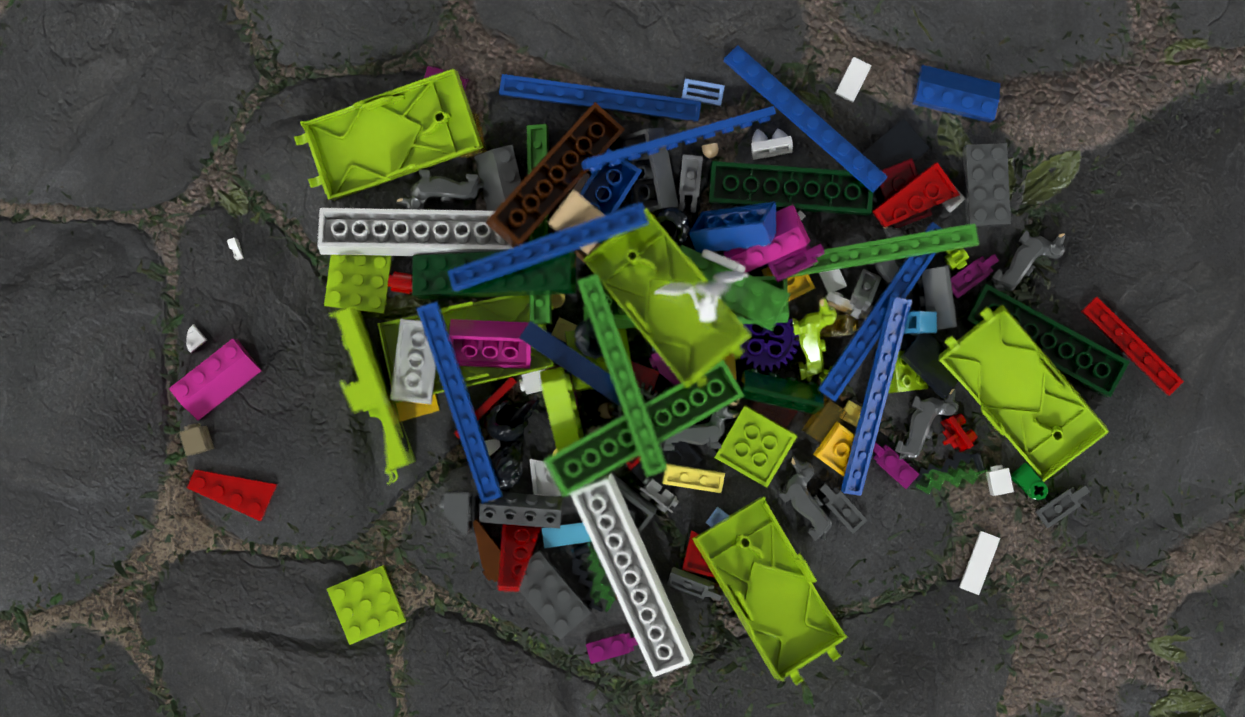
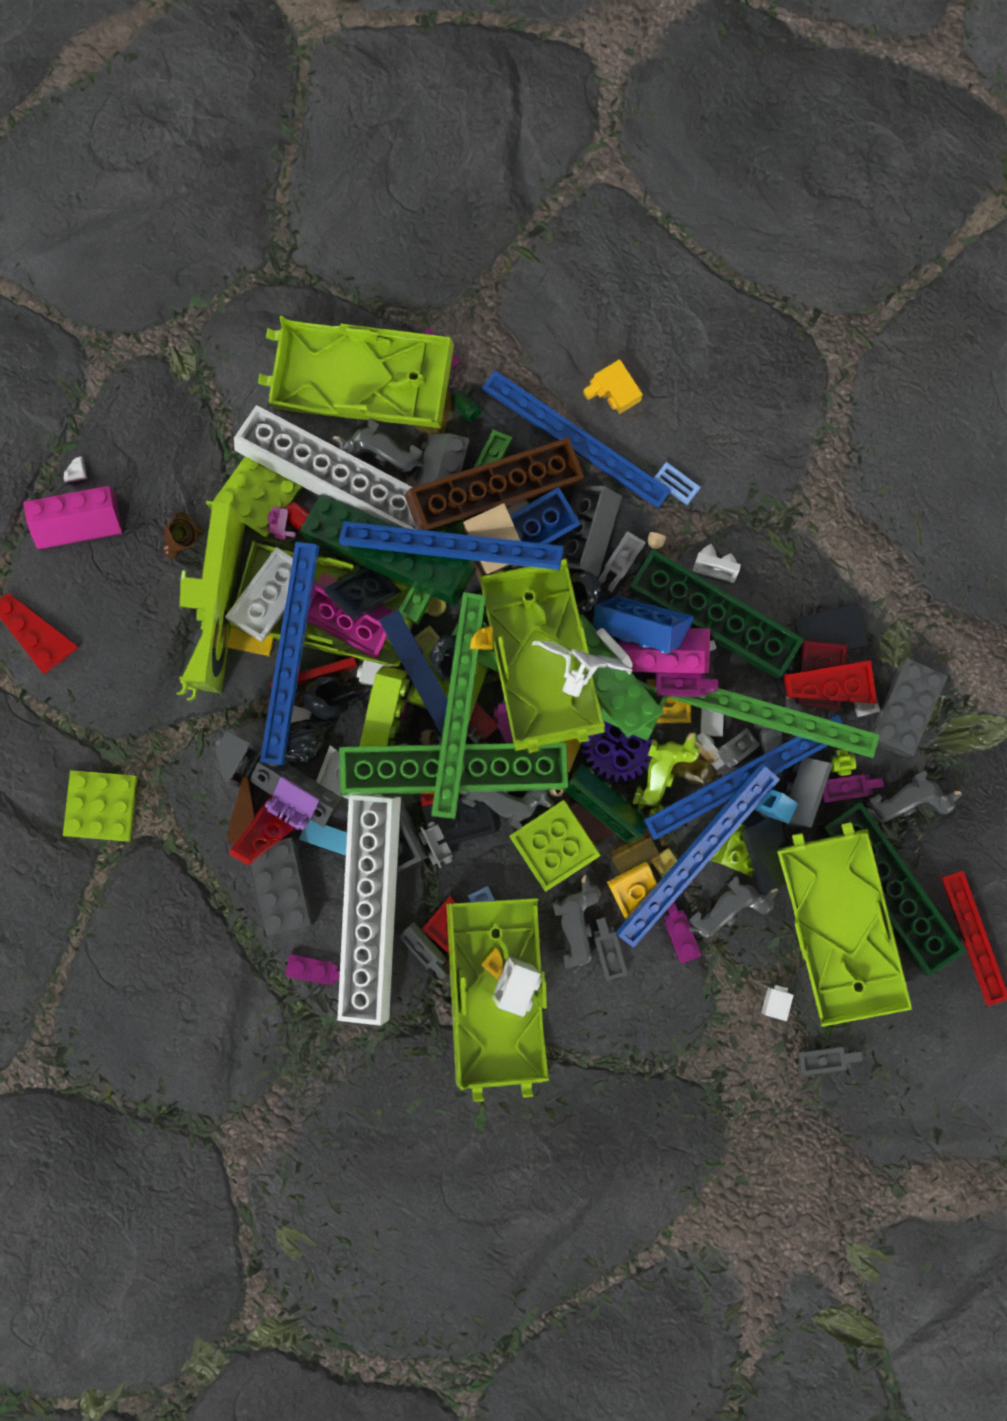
camera: 25 degrees right, 5 degrees down
dark tan brick [179,423,214,456] -> none
white tile [227,238,244,260] -> none
piece [571,542,616,612] -> none
blue plate [582,106,776,172] -> none
light yellow tile [661,463,725,493] -> none
blue plate [724,45,888,193] -> none
white tile [835,57,871,102] -> none
blue slope [912,65,1000,123] -> none
piece [916,452,987,495] -> none
red hips [940,414,978,452] -> none
white tile [959,531,1000,595] -> none
green piece [1010,462,1048,500] -> none
none -> reddish brown hair [163,512,203,559]
none -> medium lavender hinge [265,776,320,830]
none -> magenta bracket [268,506,296,540]
none -> black tile [324,567,402,621]
none -> dark green cone [451,390,482,422]
none -> yellow tile [470,627,493,650]
none -> yellow tile [480,948,503,980]
none -> white brick [492,956,541,1017]
none -> yellow hinge [583,359,643,414]

